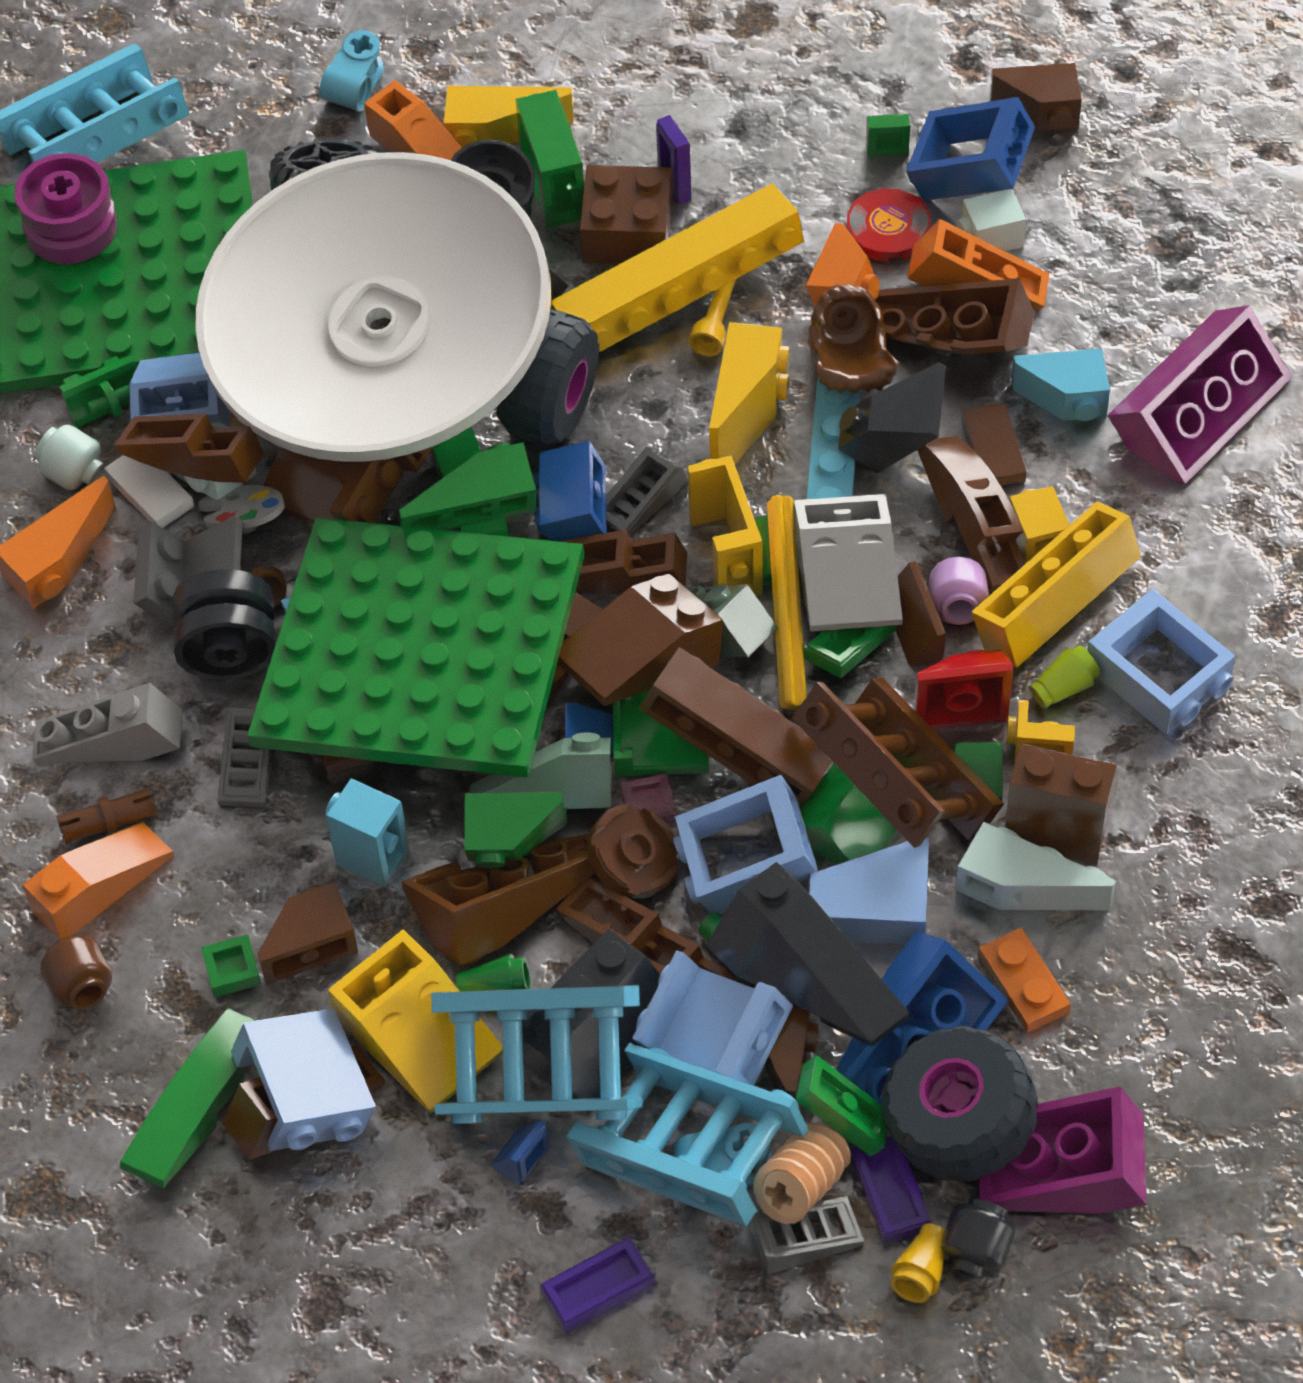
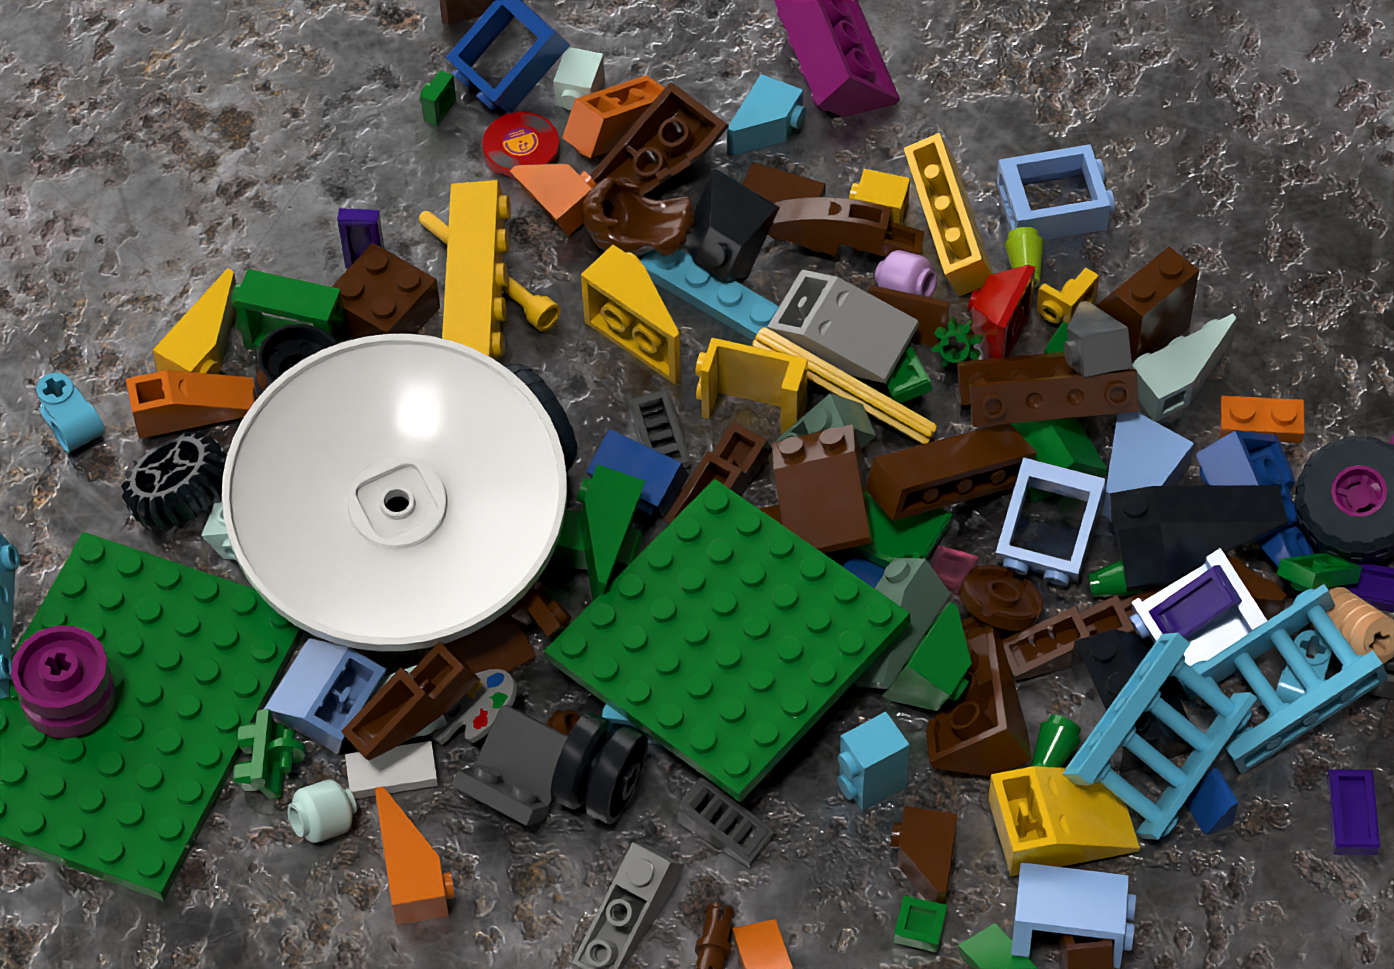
camera: 60 degrees left, 0 degrees up
none -> green gear [931,317,984,367]
none -> dark grey slope [1064,301,1132,377]
none -> dark purple tile [1148,564,1243,639]

